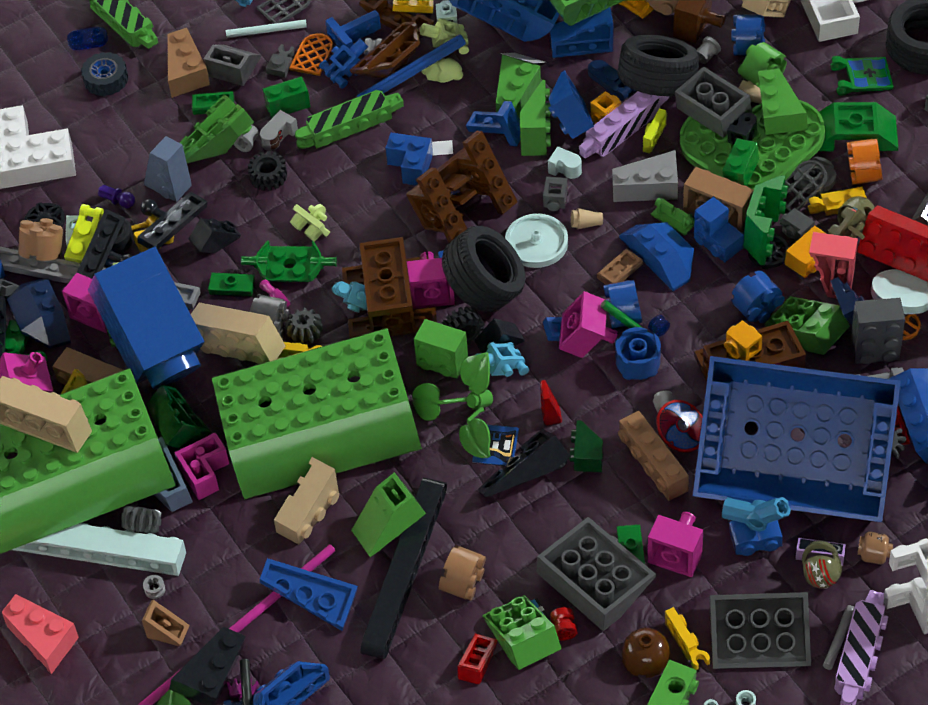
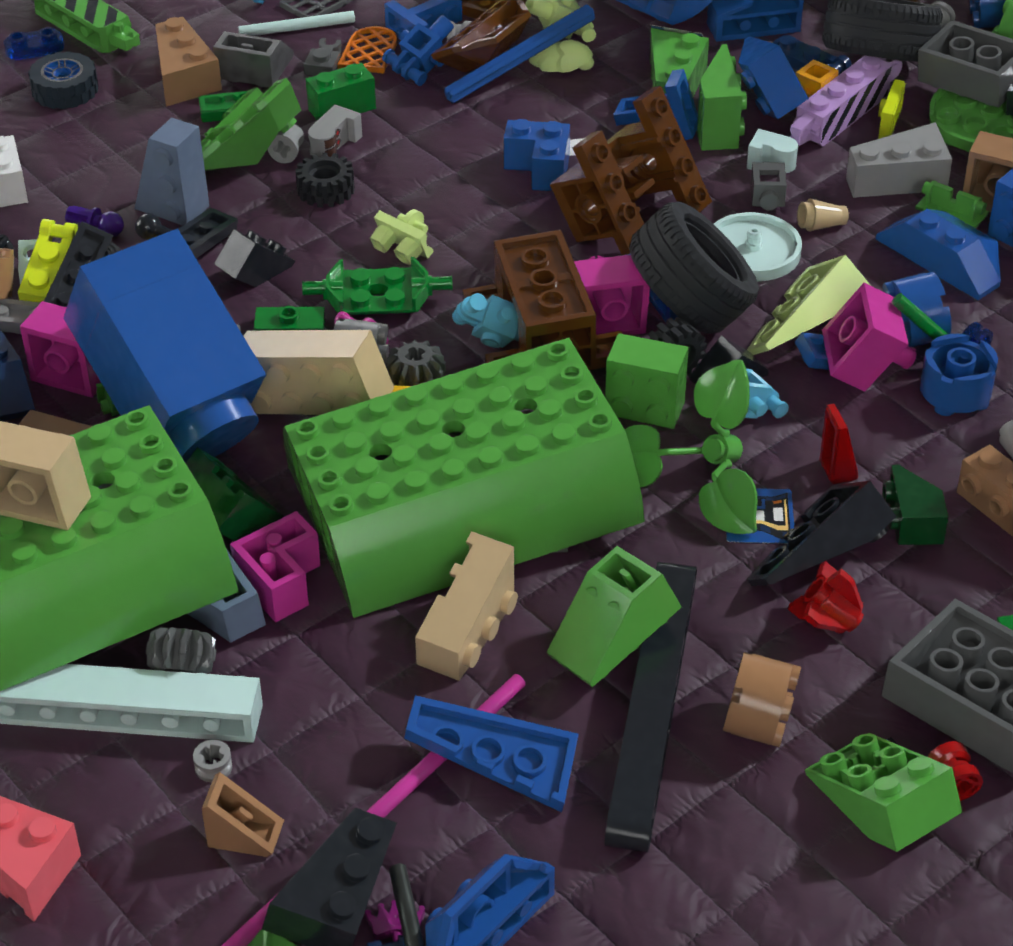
camera: 10 degrees left, 10 degrees down
bright green hinge [295,90,404,149] -> none
red slope [457,634,497,685] -> none
medium nougat plate [597,248,643,285] -> none
none -> yellowish green wedge [747,255,871,355]
none -> red brick [788,561,864,634]

